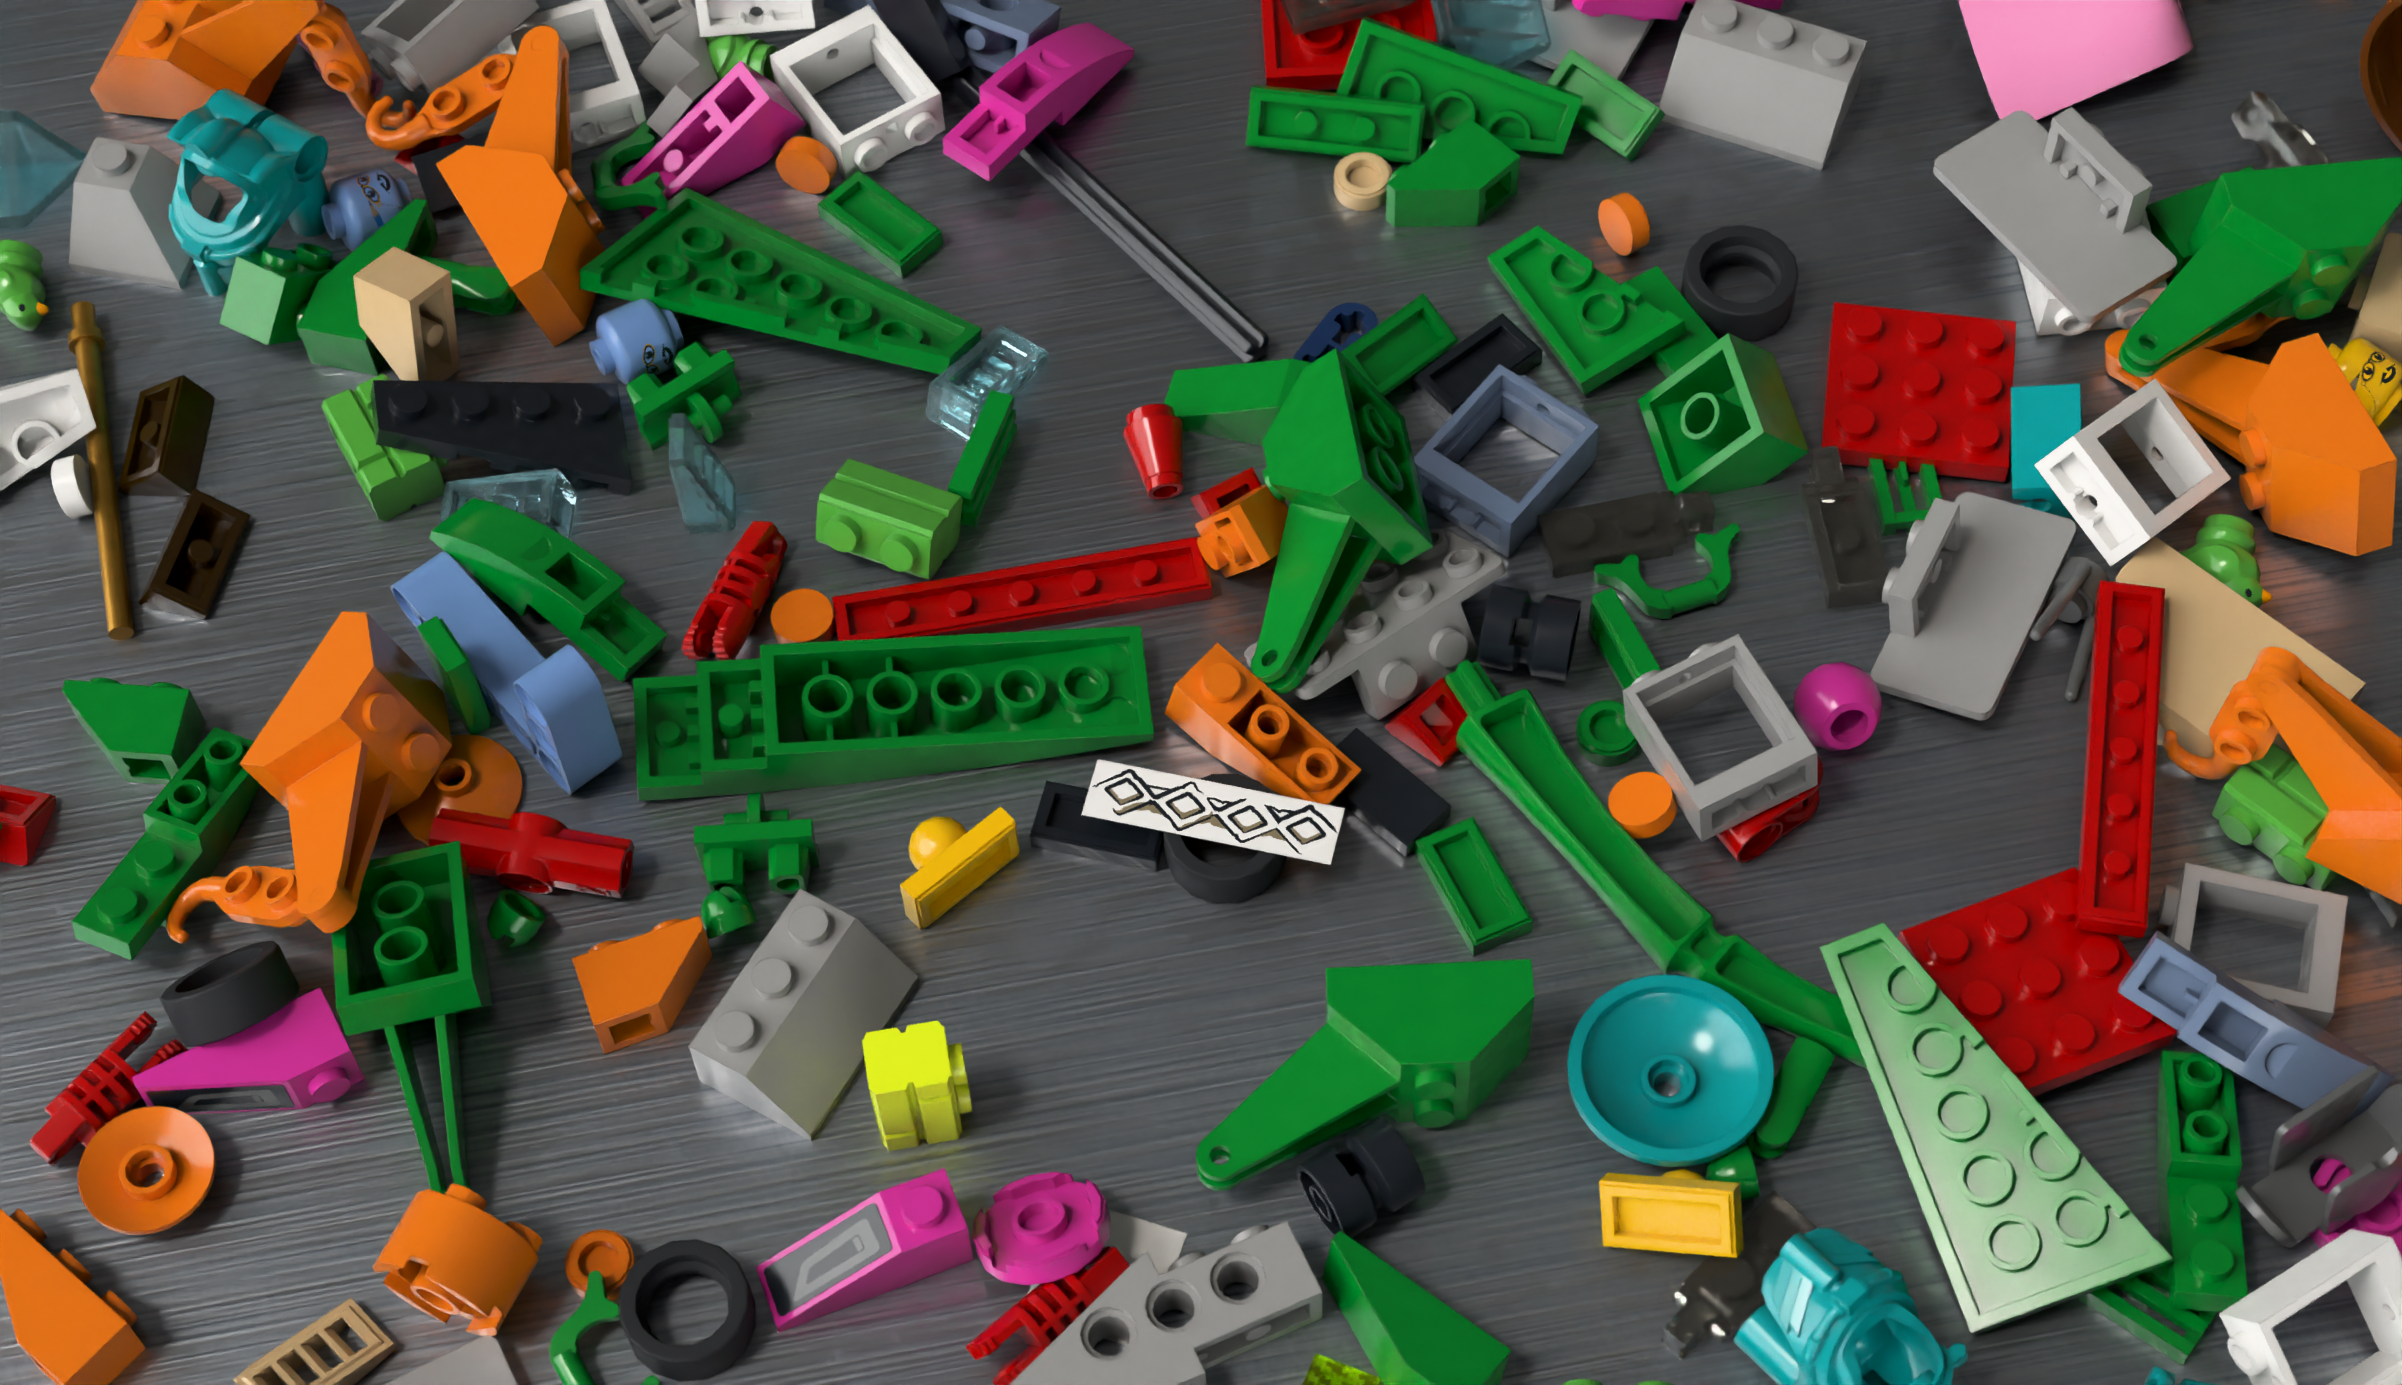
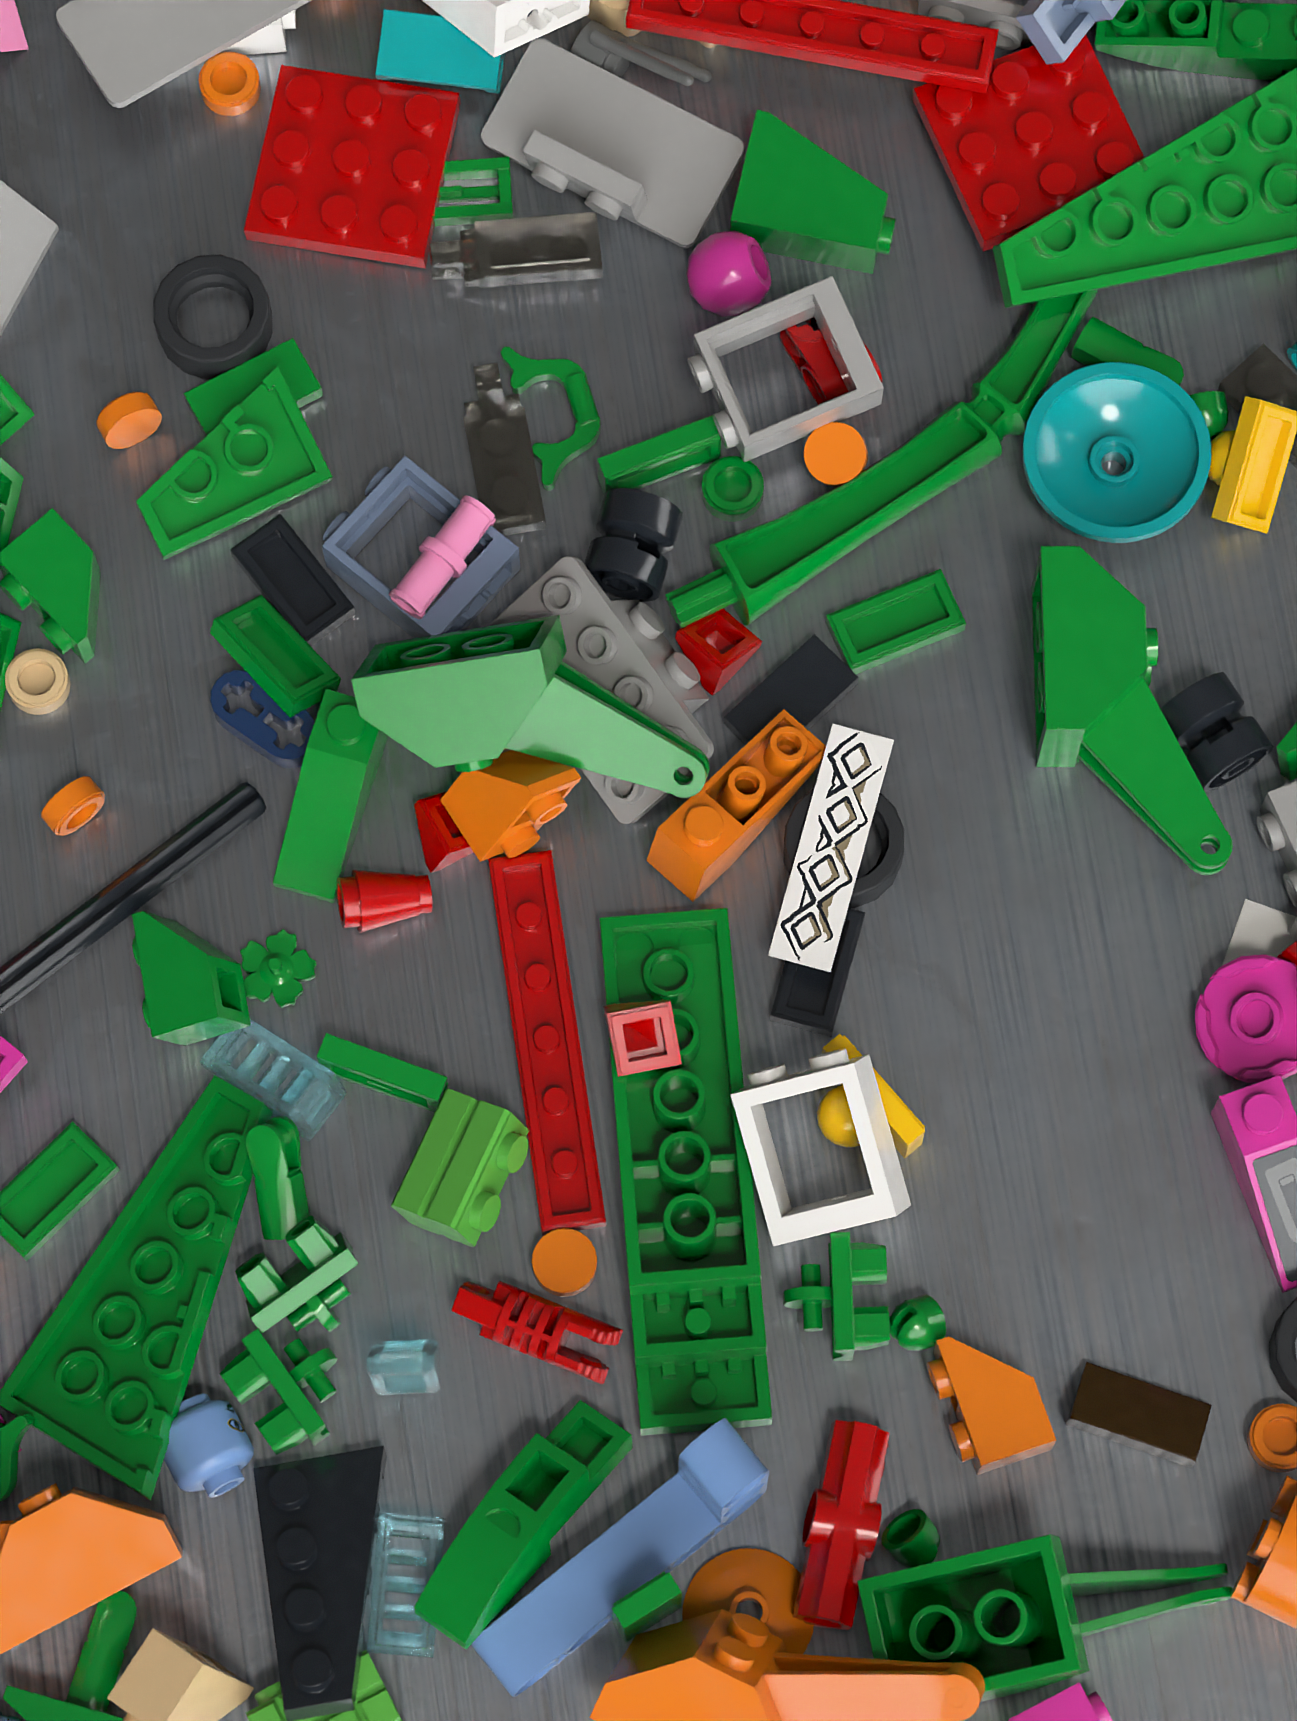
camera: 90 degrees left, 15 degrees up
light grey slope [688,889,919,1141] -> none
neon yellow brick [862,1020,973,1151] -> none
green slope [1638,333,1809,502] -> none
none -> orange tile [41,776,105,836]
none -> green slope [132,911,251,1046]
none -> orange tile [199,52,261,116]
none -> hips [235,1215,359,1333]
none -> green plant [240,929,317,1008]
none -> green bar [246,1116,310,1240]
none -> bright pink pin [389,495,496,619]
none -> slope [603,1000,682,1077]
none -> green slope [730,110,897,274]
none -> white window [731,1048,911,1246]
none -> dark brown slope [1066,1362,1212,1468]

